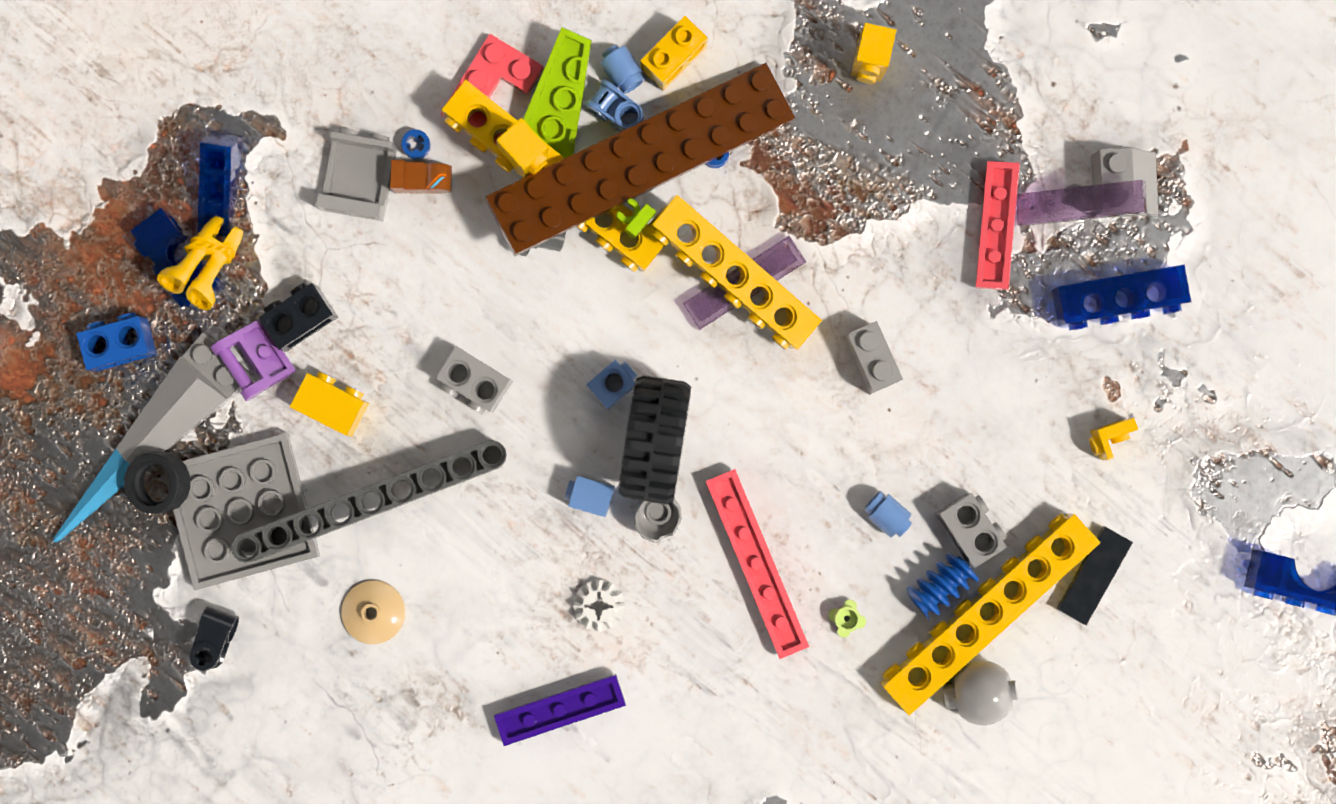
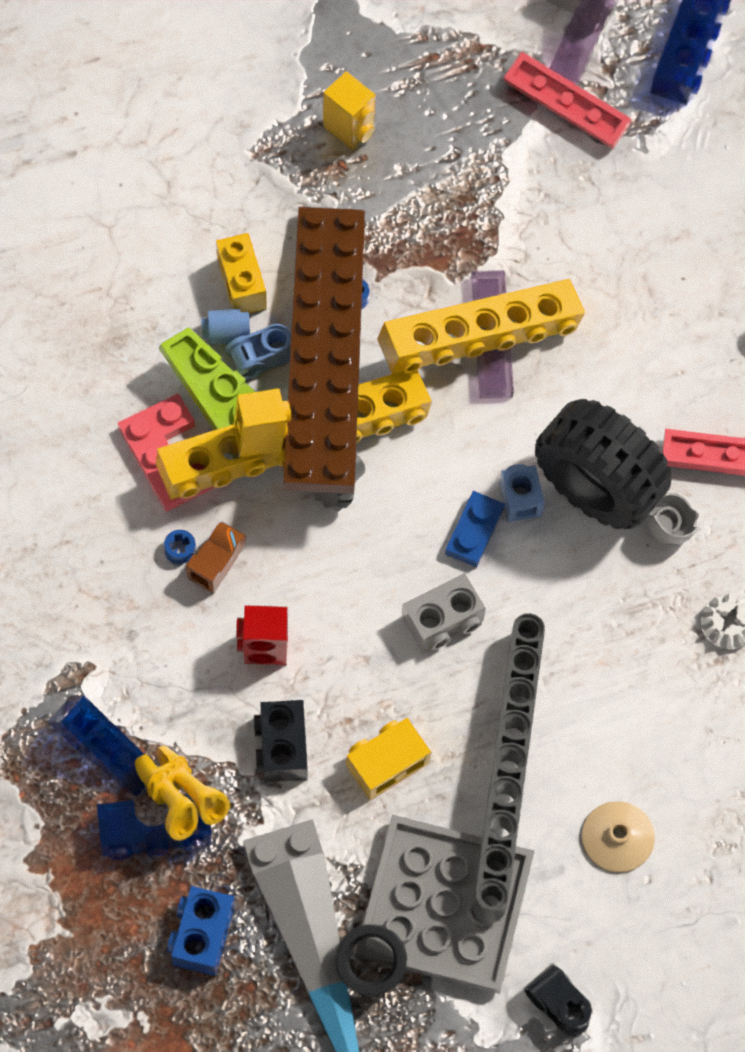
camera: 65 degrees left, 20 degrees down
medium lavender plate [210,319,296,401] -> none
light grey panel [316,128,397,222] -> none
medium blue brick [565,476,615,517] -> none
lime tile [616,198,656,239] -> none
light grey brick [844,321,903,394] -> none
none -> red brick [236,605,288,665]
none -> blue plate [445,491,505,568]

